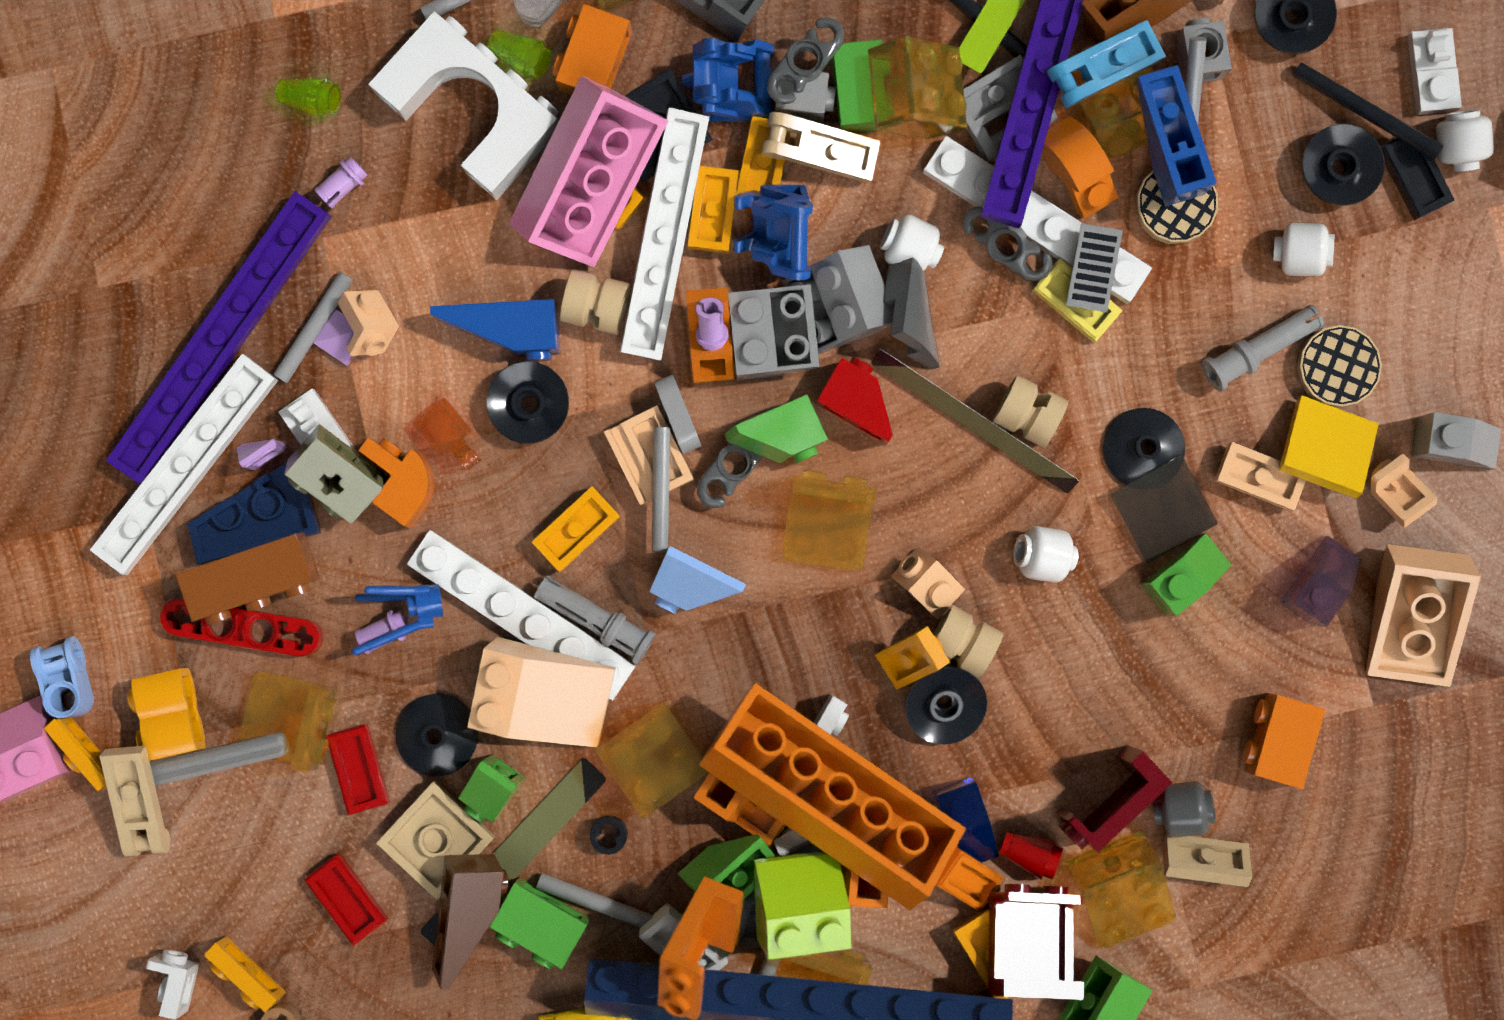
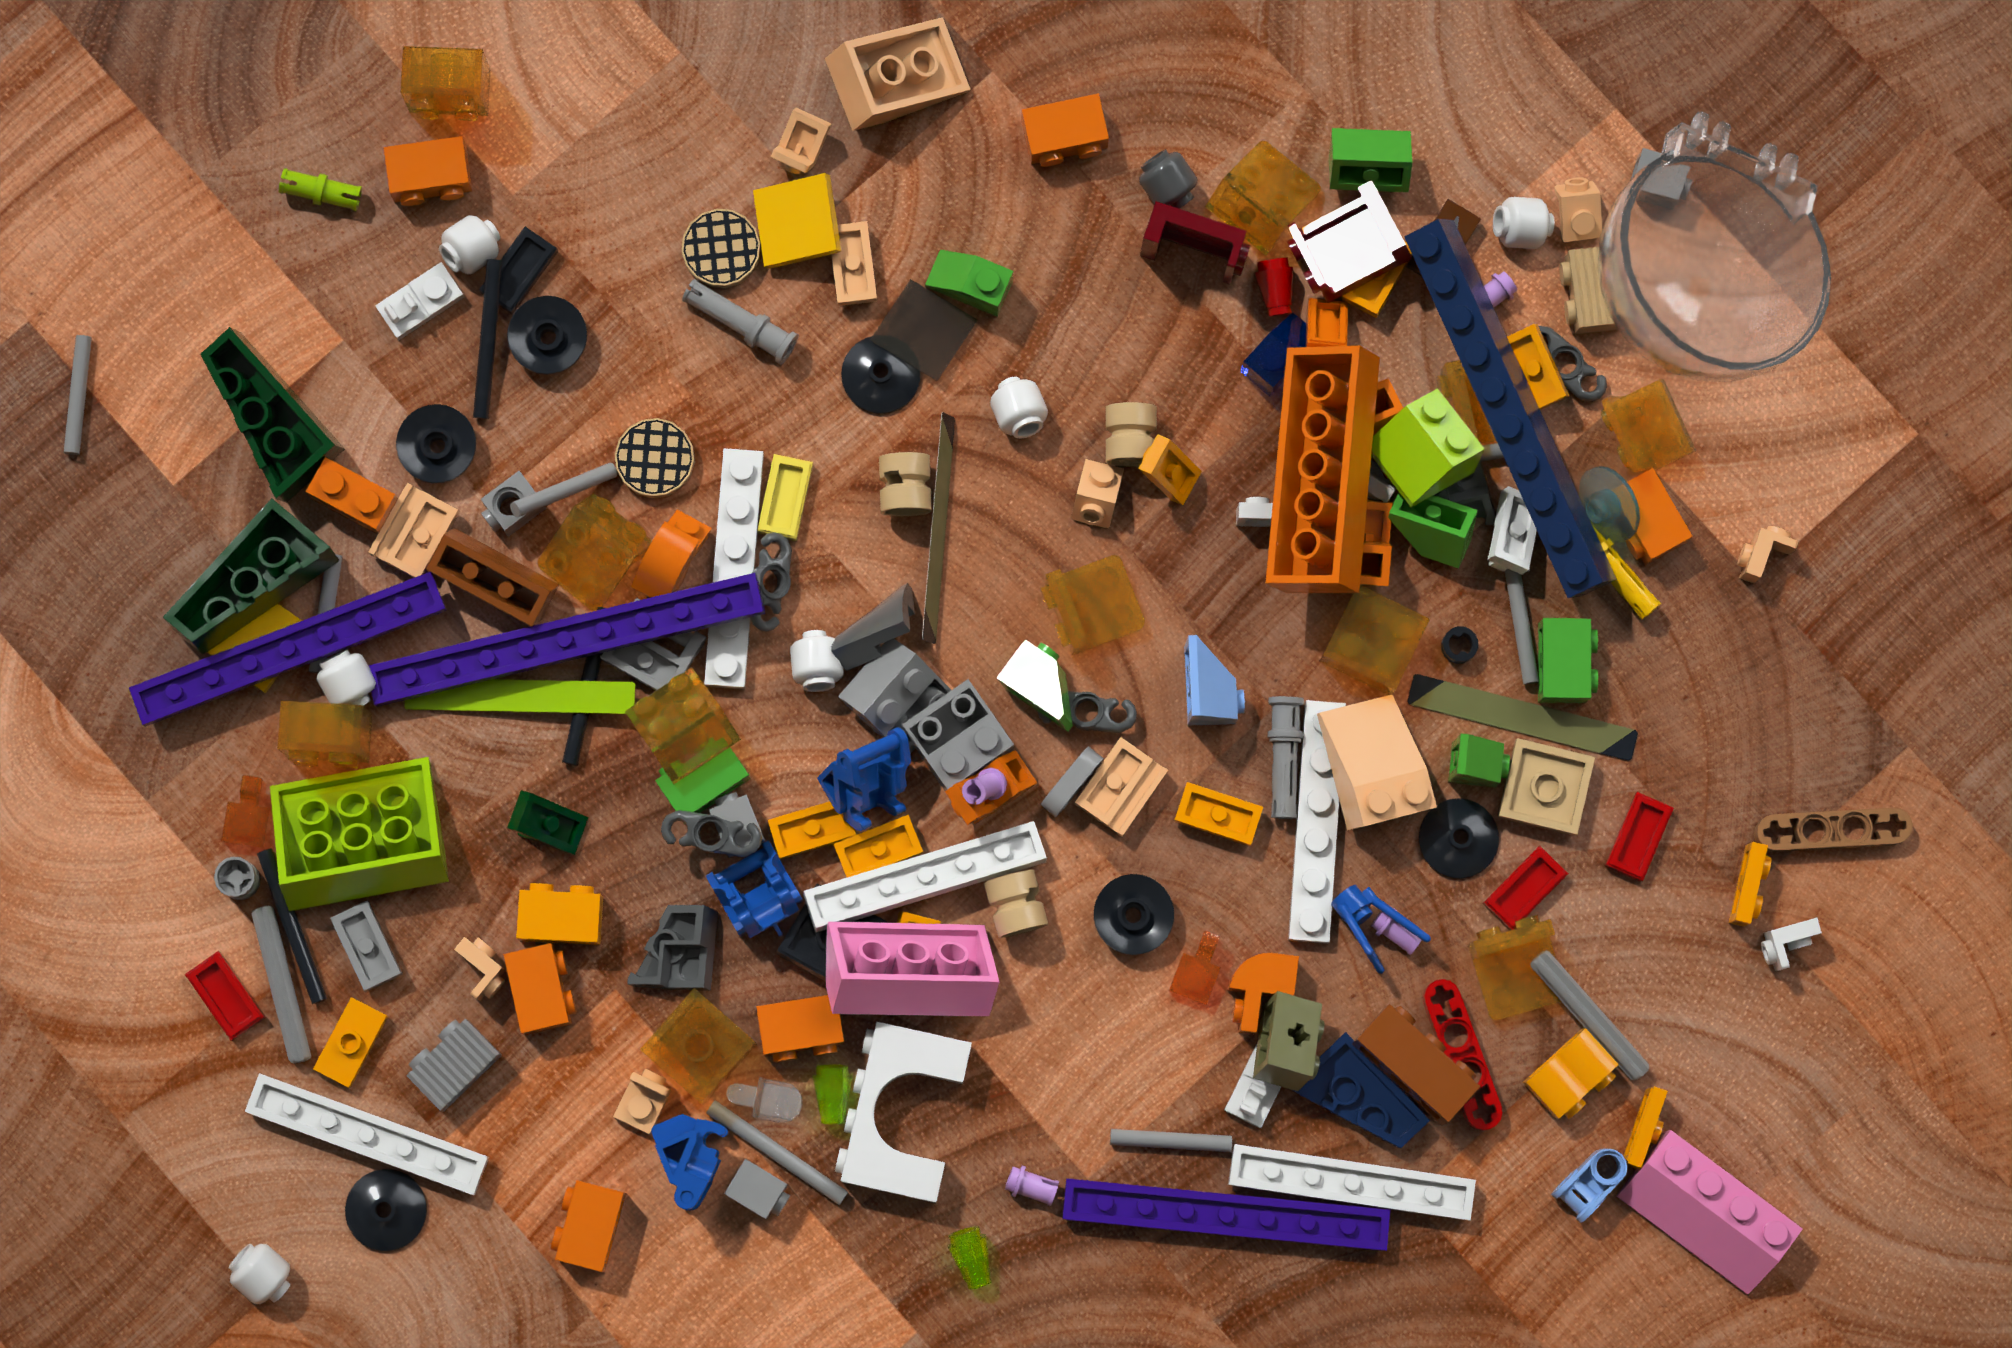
camera: 125 degrees left, 5 degrees down
tan plate [99,745,170,857] -> none
lavender slope [237,439,287,470] -> none
lavender slope [313,309,354,366] -> none
light nougat bracket [337,290,399,356] -> none
blue slope [430,299,561,362] -> none
reddish brown slope [432,854,508,989] -> none
light grey bar [652,427,670,552] -> none
orange panel [658,877,744,1020] -> none
plate [761,112,880,183] -> none
red slope [816,357,893,445] -> none
black dish [905,666,987,745] -> none
dark azure plate [1046,20,1166,109] -> none
tile [1065,223,1123,312] -> none
blue slope [1137,65,1217,207] -> none
tan plate [1163,833,1252,887] -> none
white head [1273,223,1335,277] -> none
slope [1279,536,1362,627] -> none
light grey slope [1412,412,1501,470] -> none

